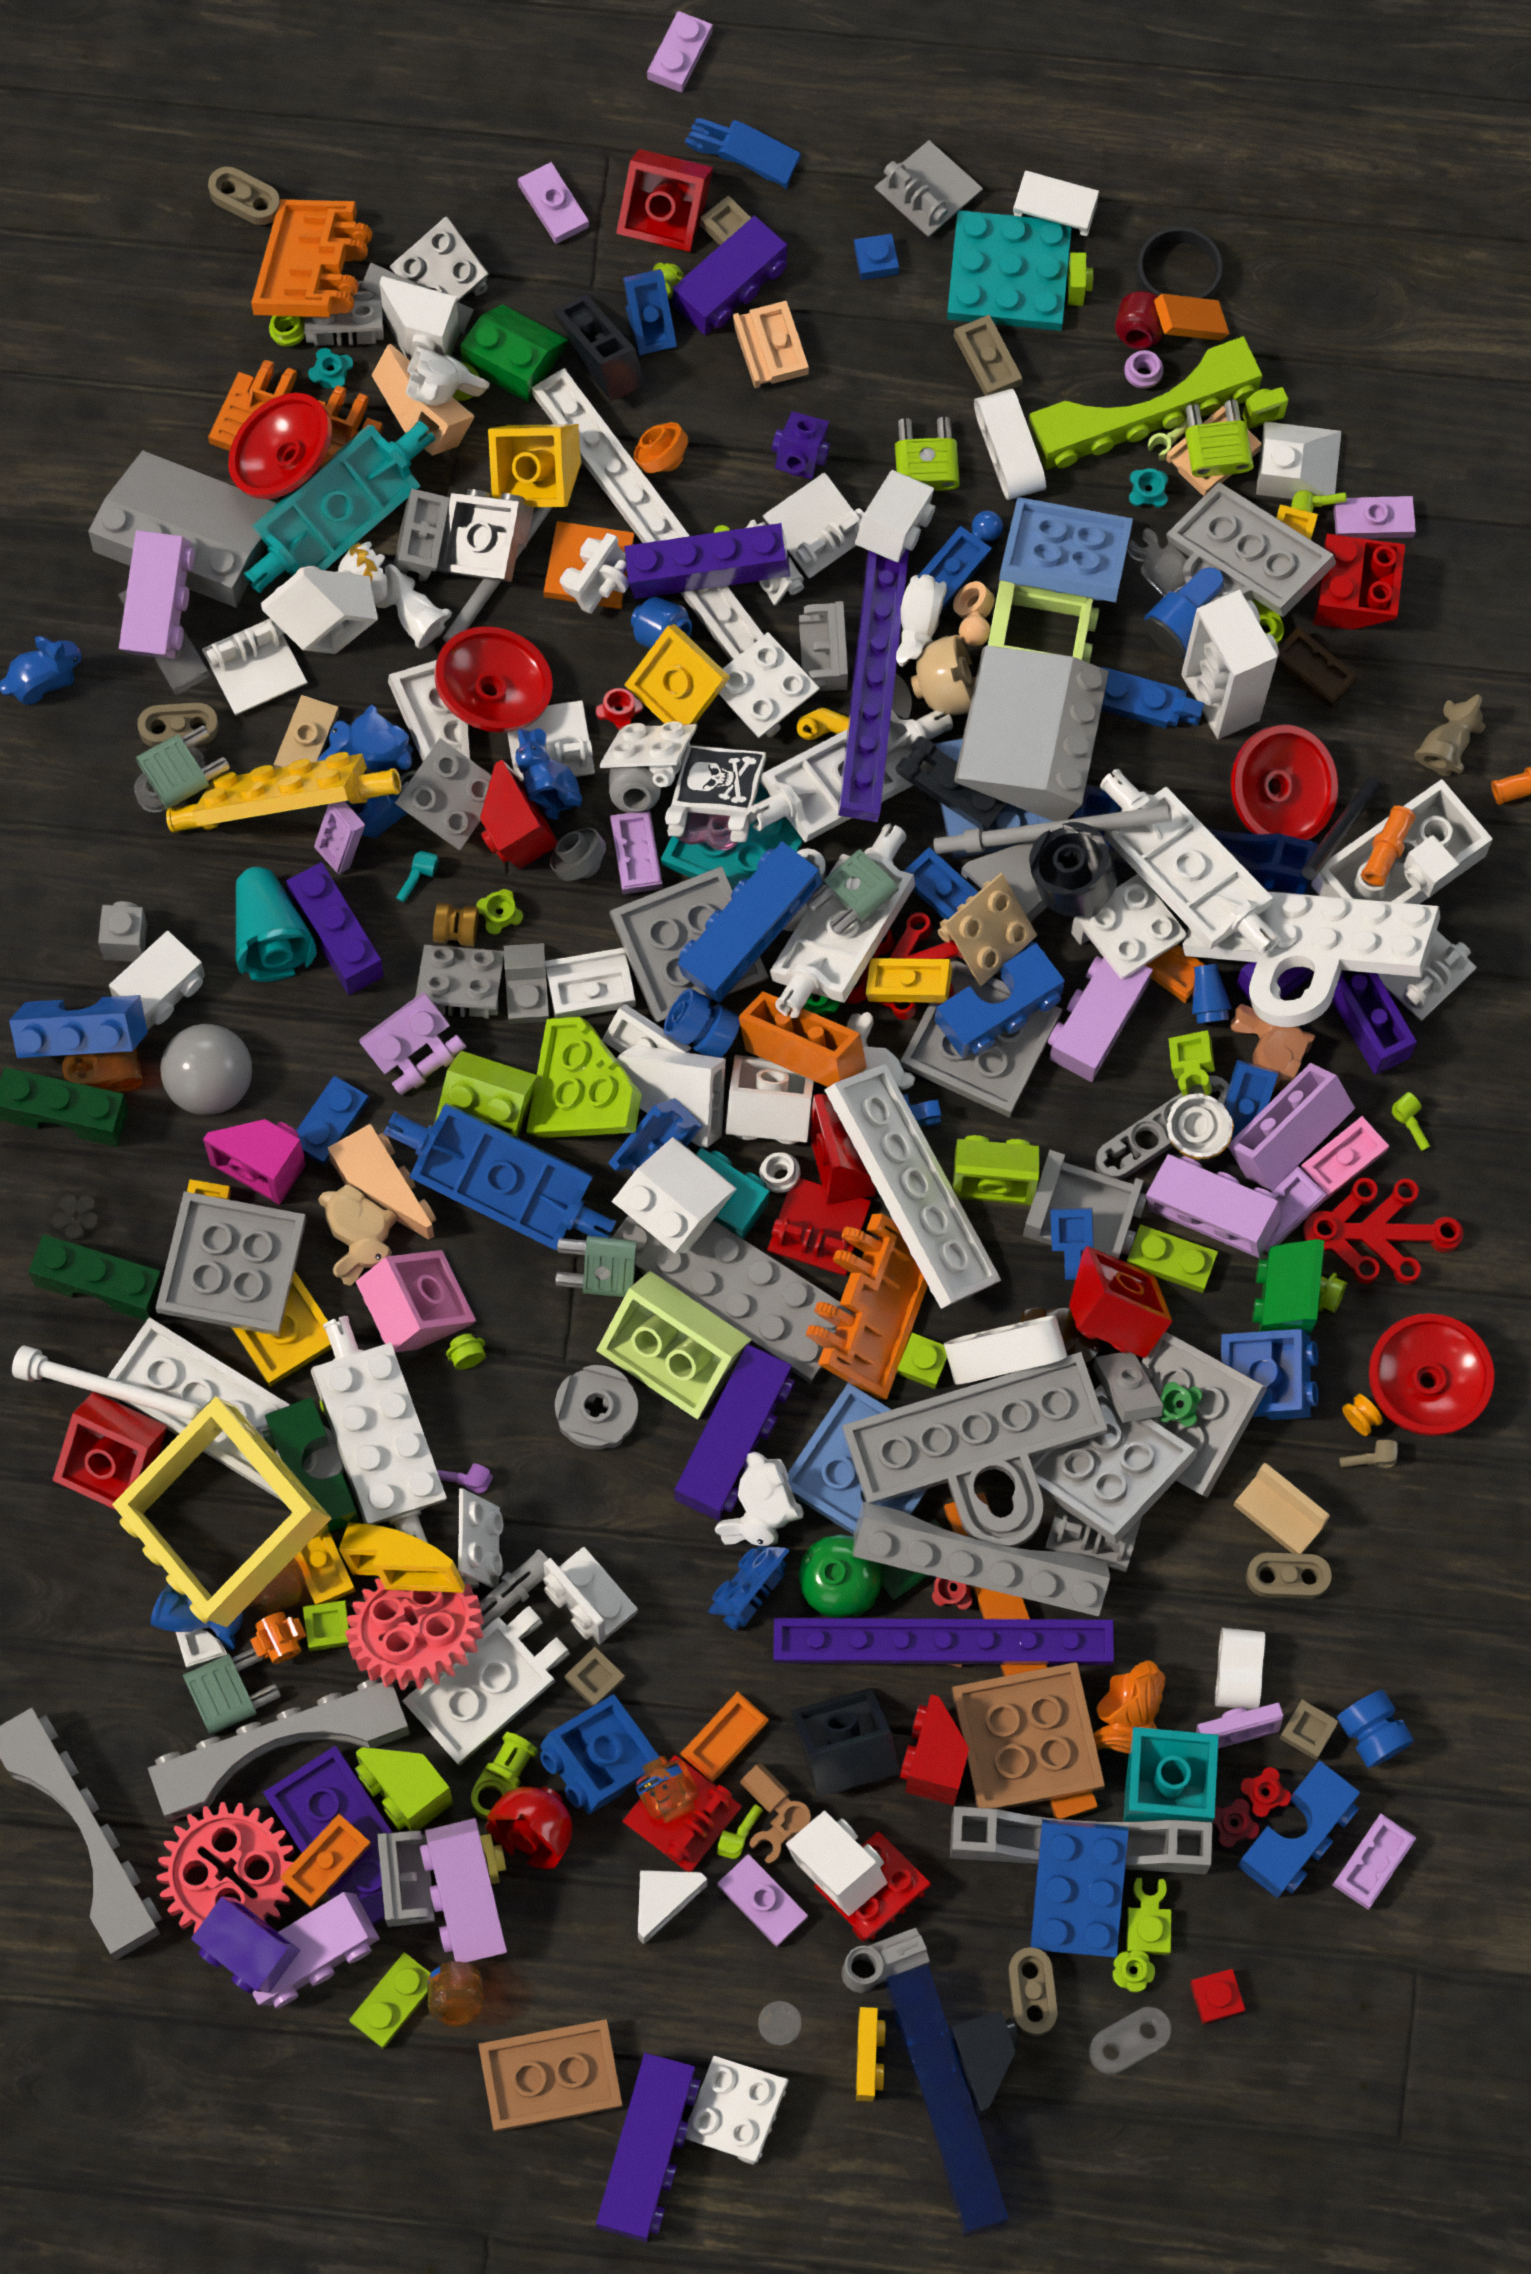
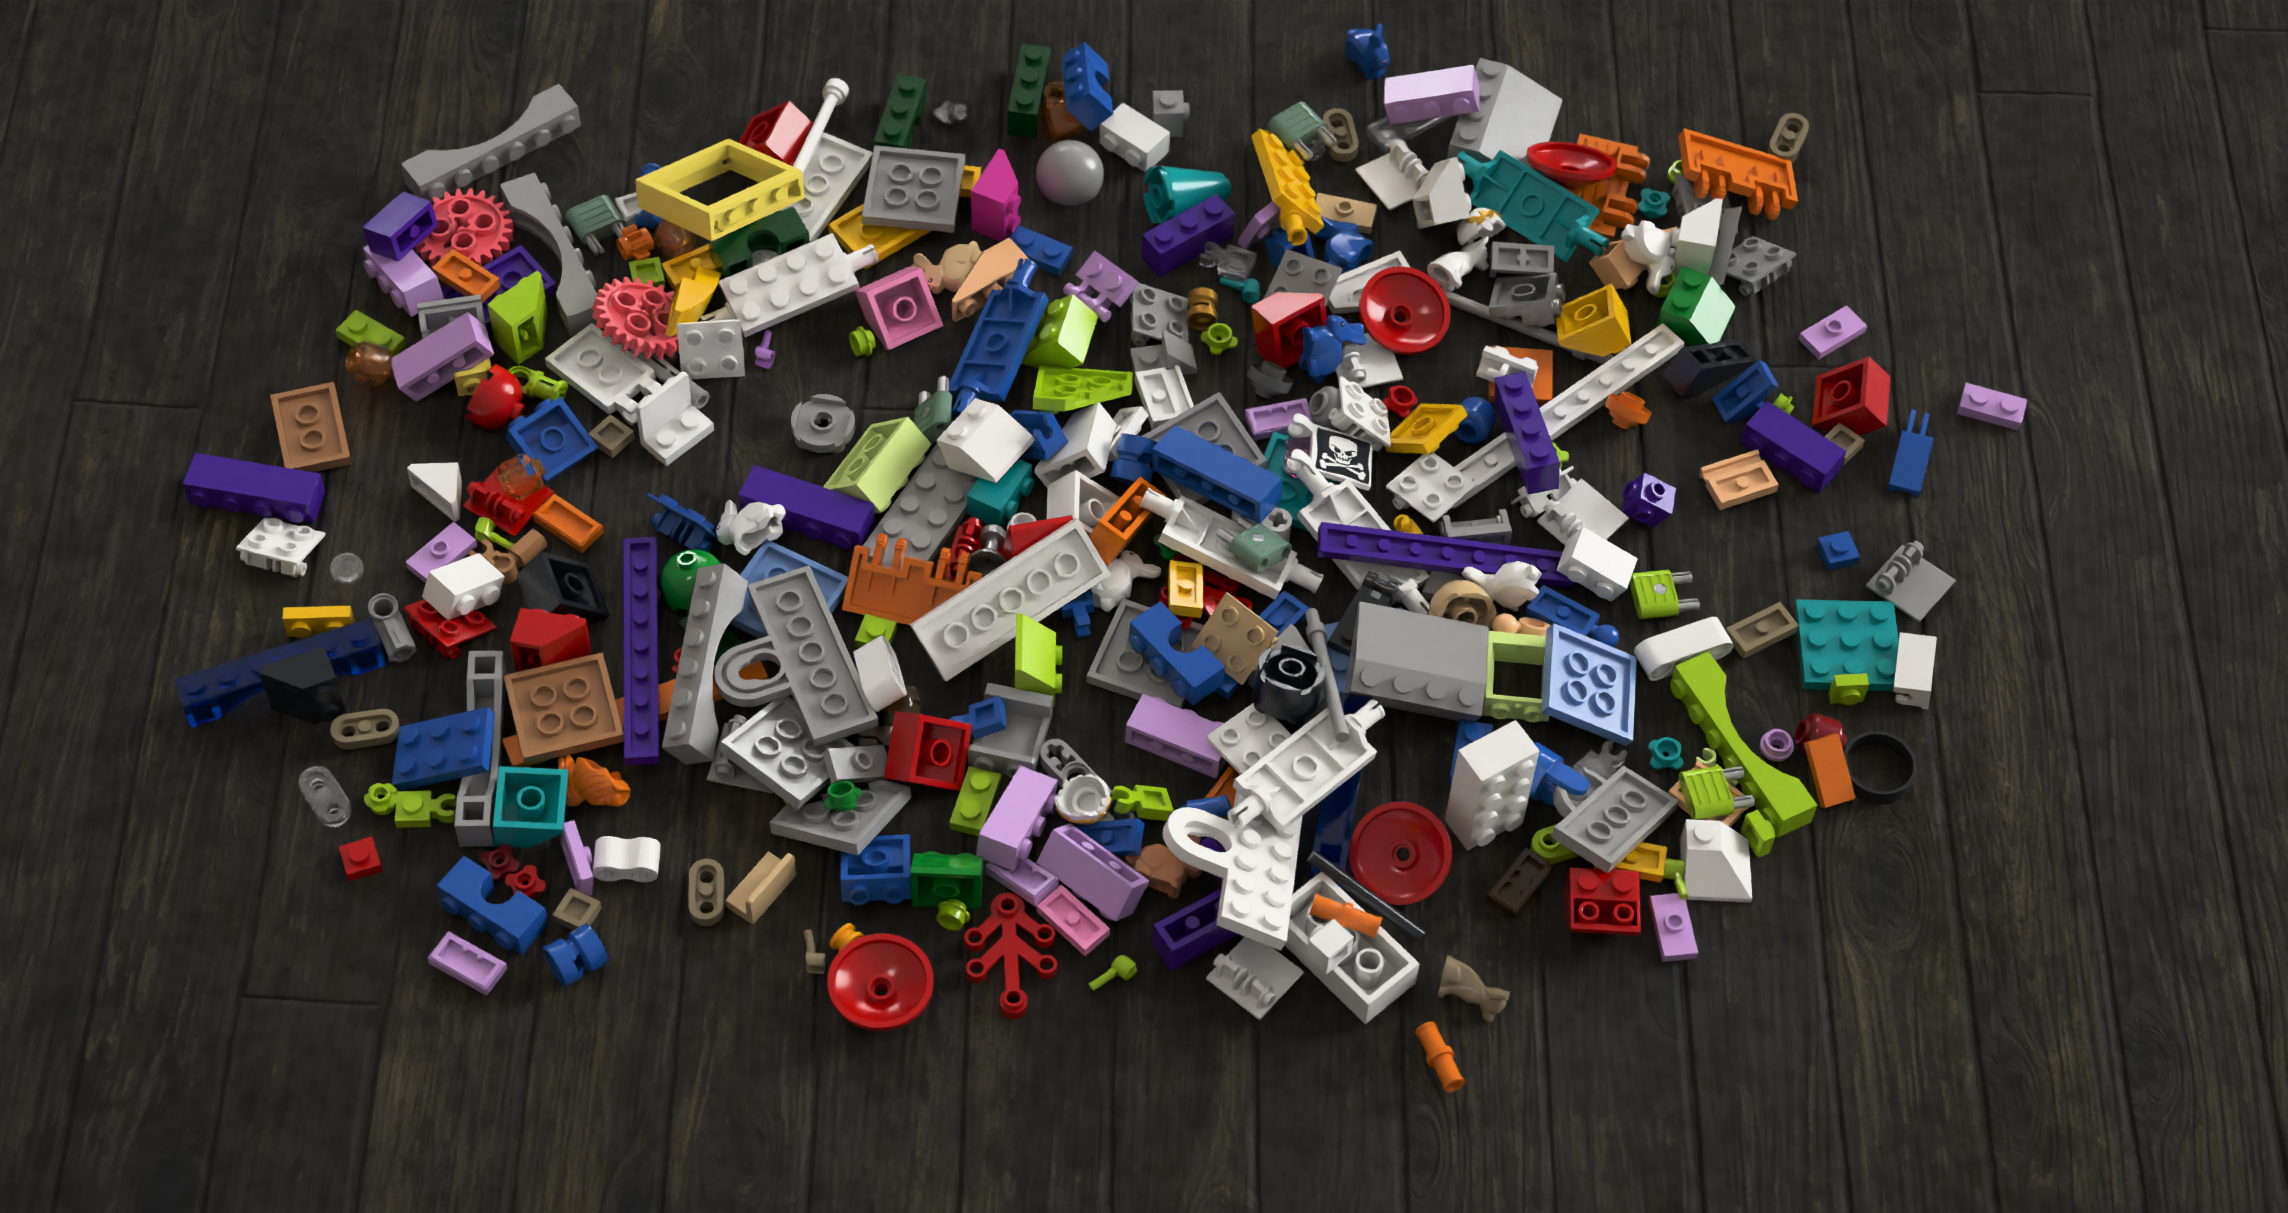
camera: 85 degrees right, 15 degrees down
none -> flat silver piece [969,524,1007,576]
none -> clear plate [1199,241,1257,283]

